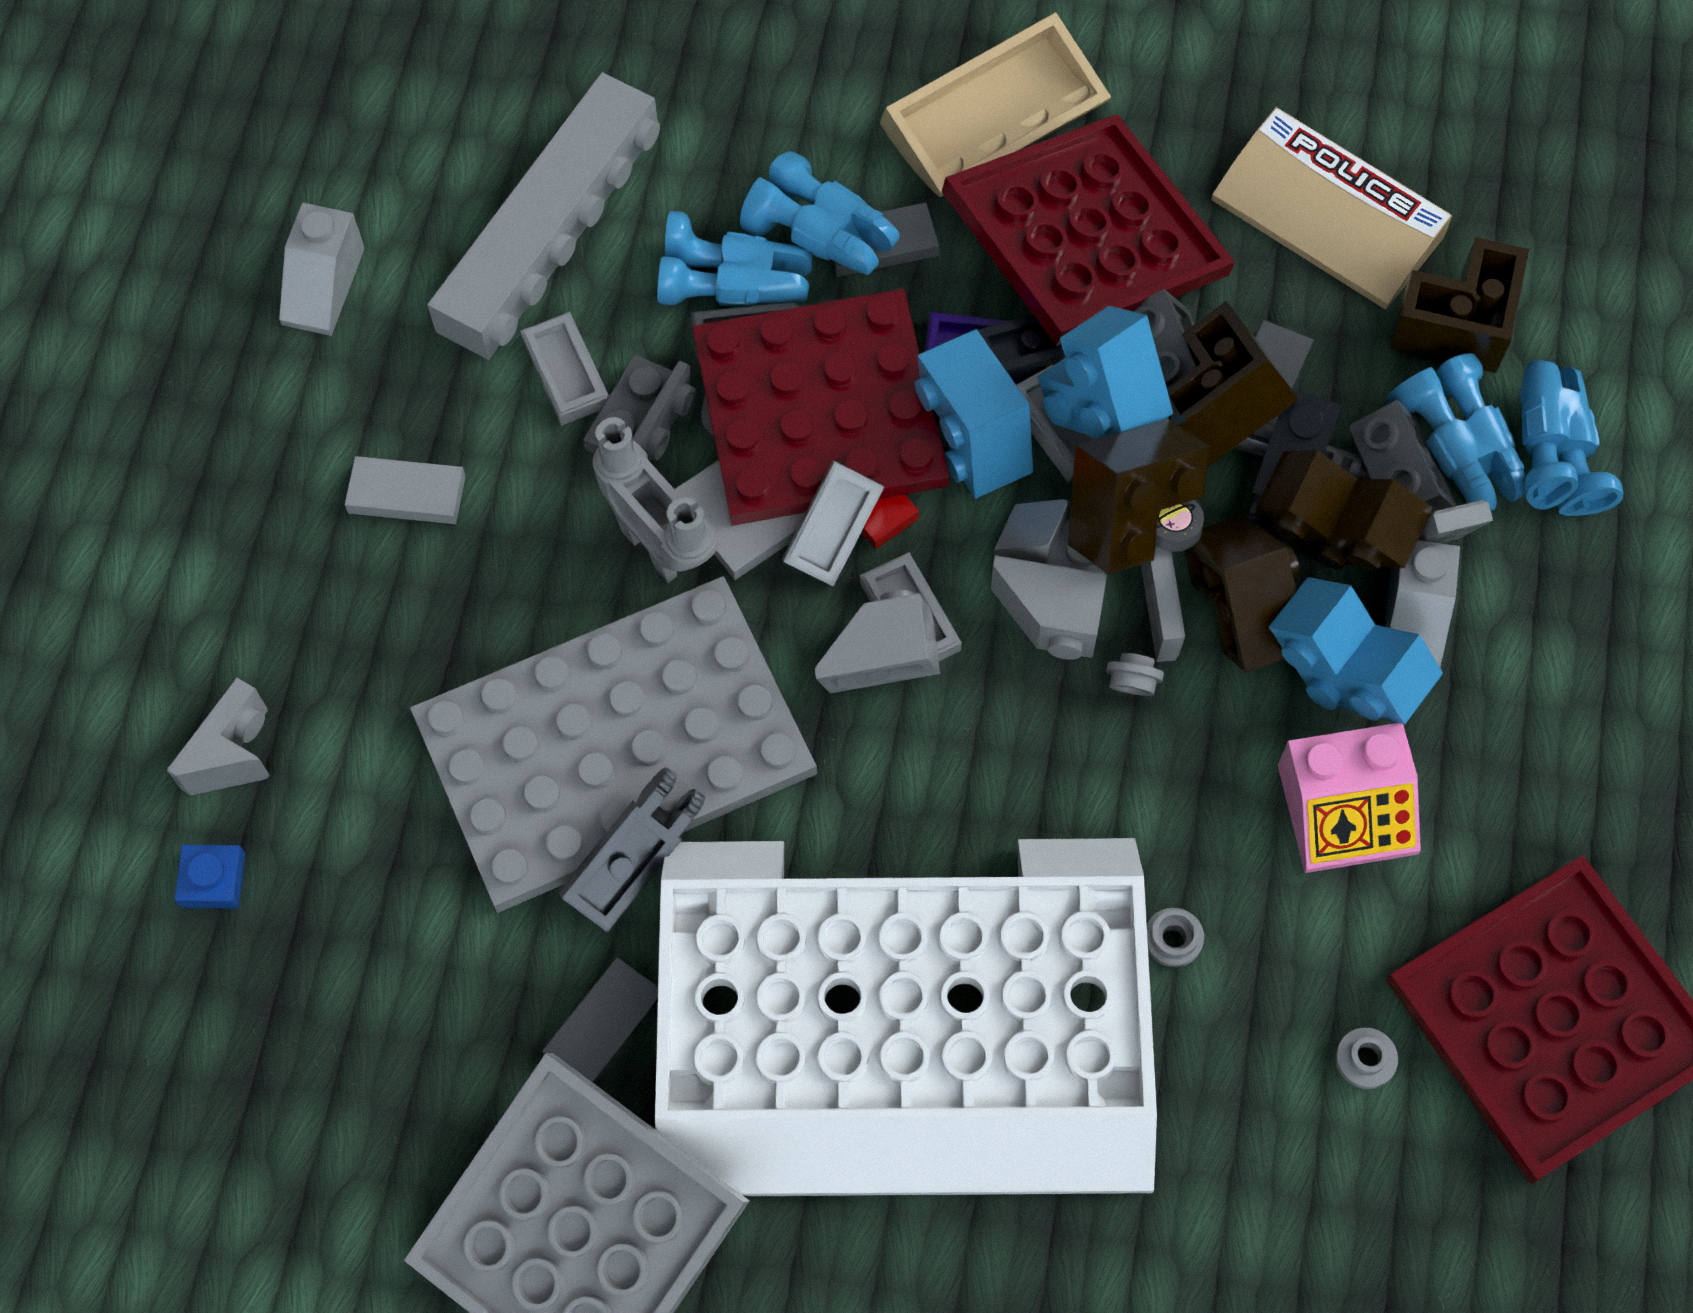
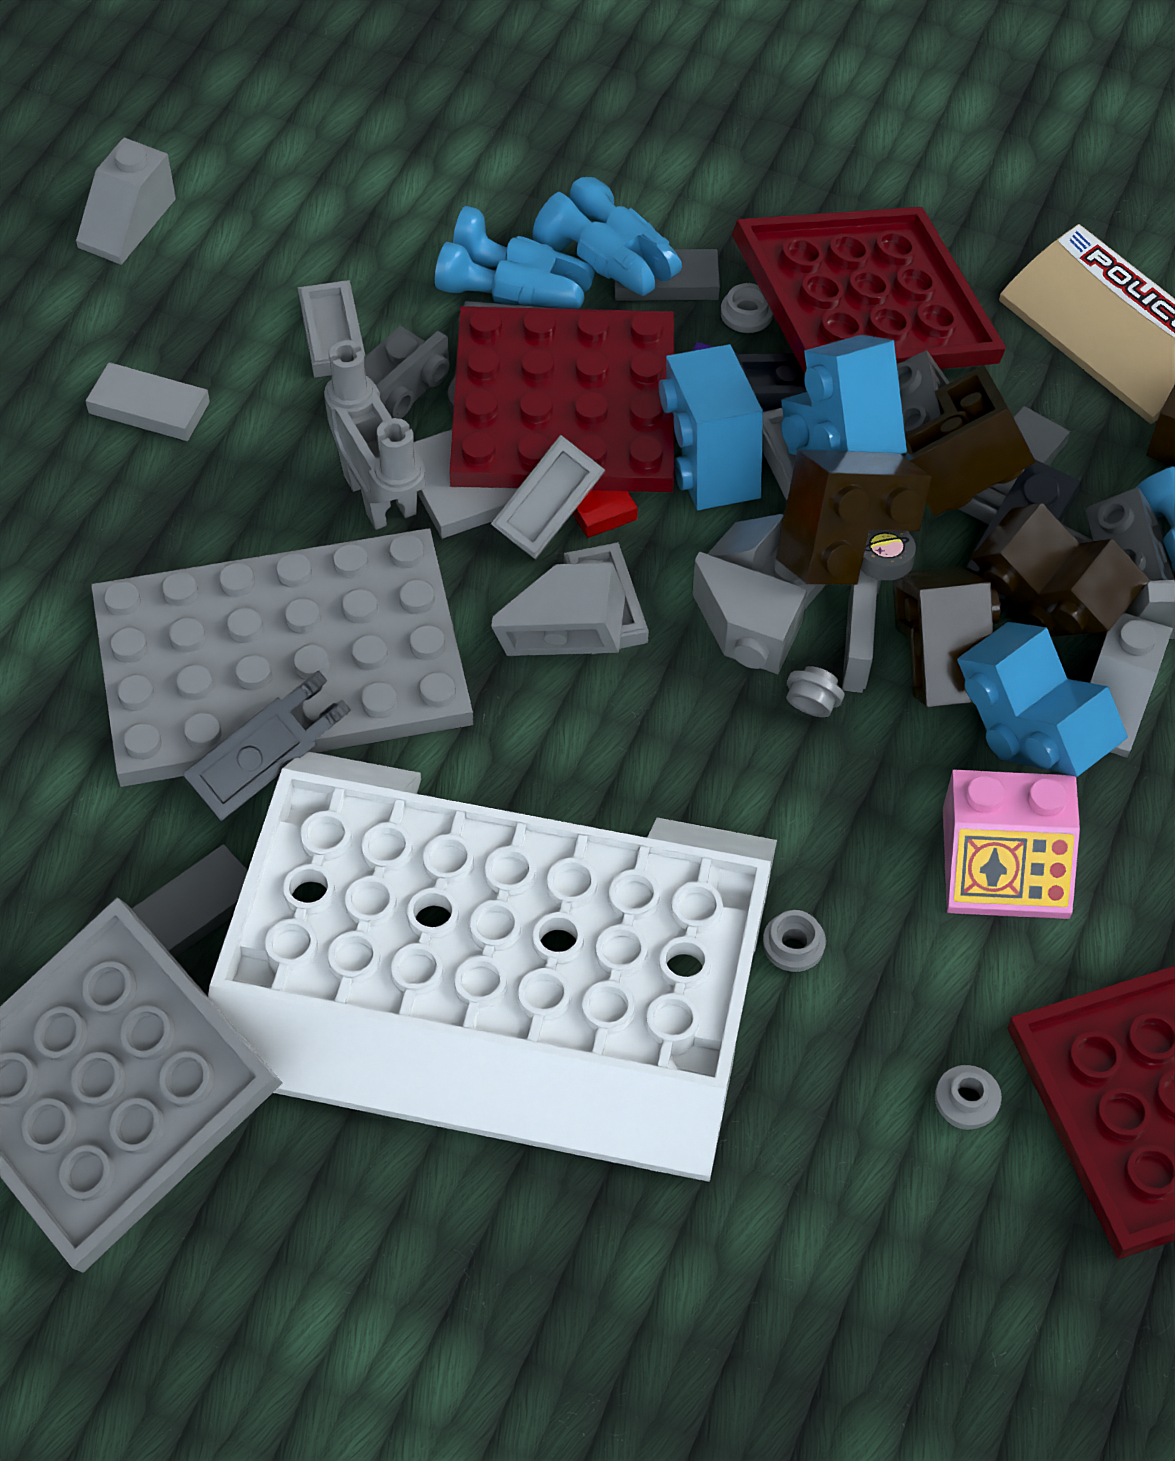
camera: 10 degrees right, 10 degrees down
light grey brick [427,72,660,360] -> none
tan slope [880,12,1111,197] -> none
none -> light grey plate [721,283,773,333]

